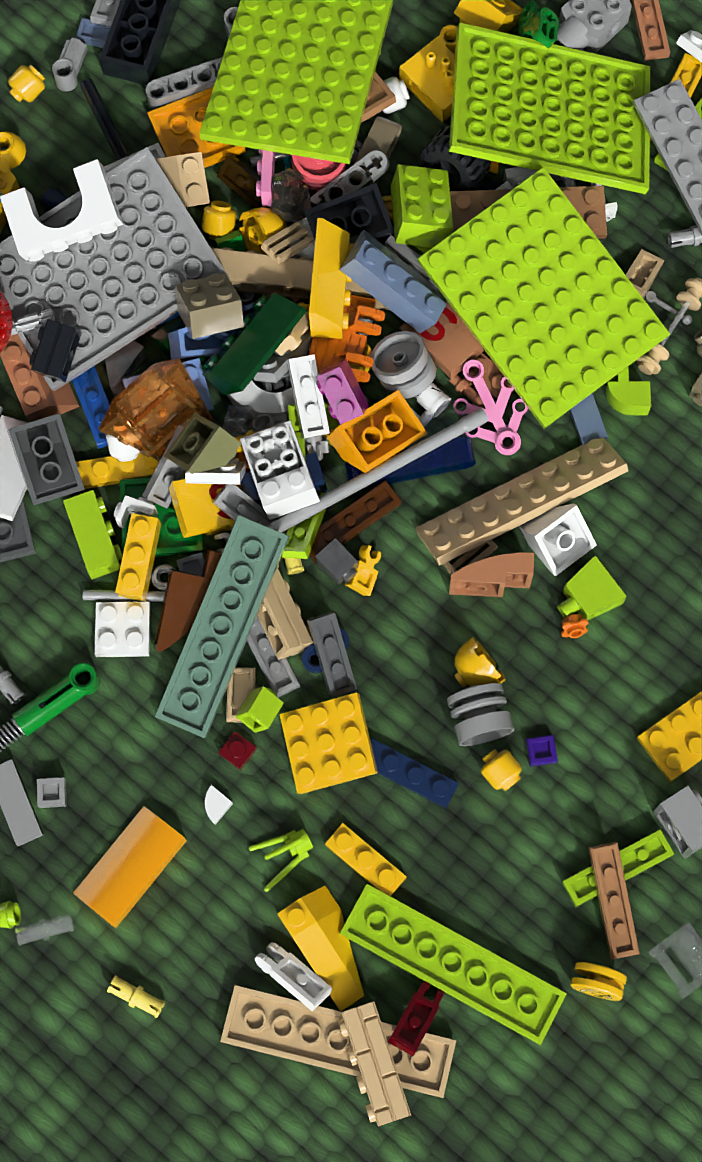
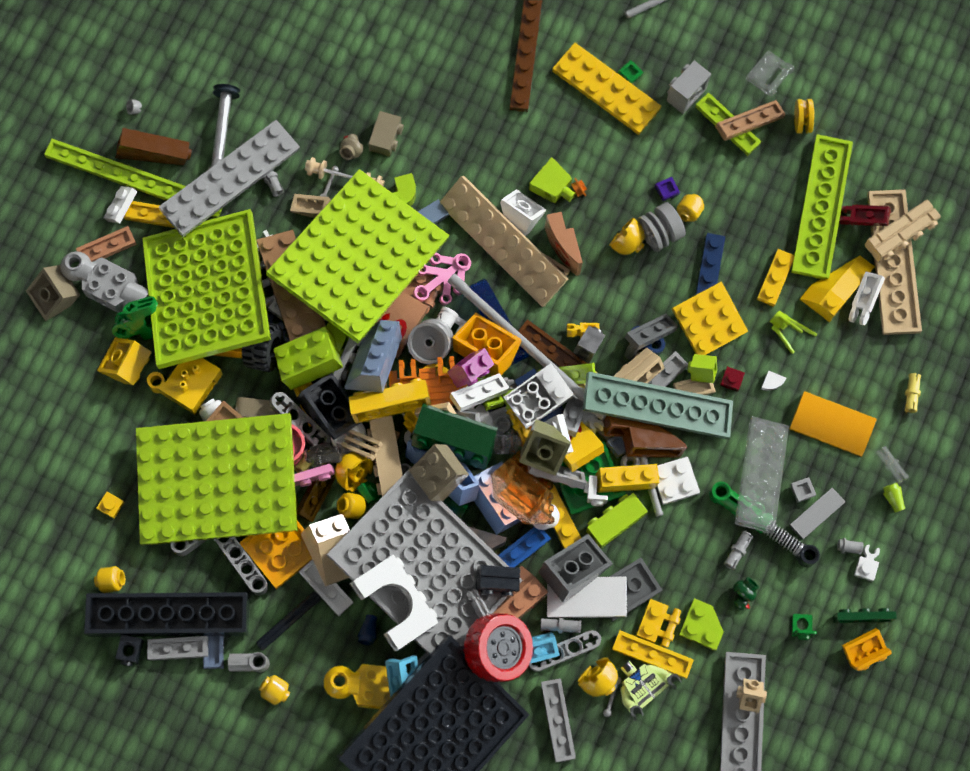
camera: 115 degrees left, 0 degrees up
none -> clear plate [735,416,789,533]

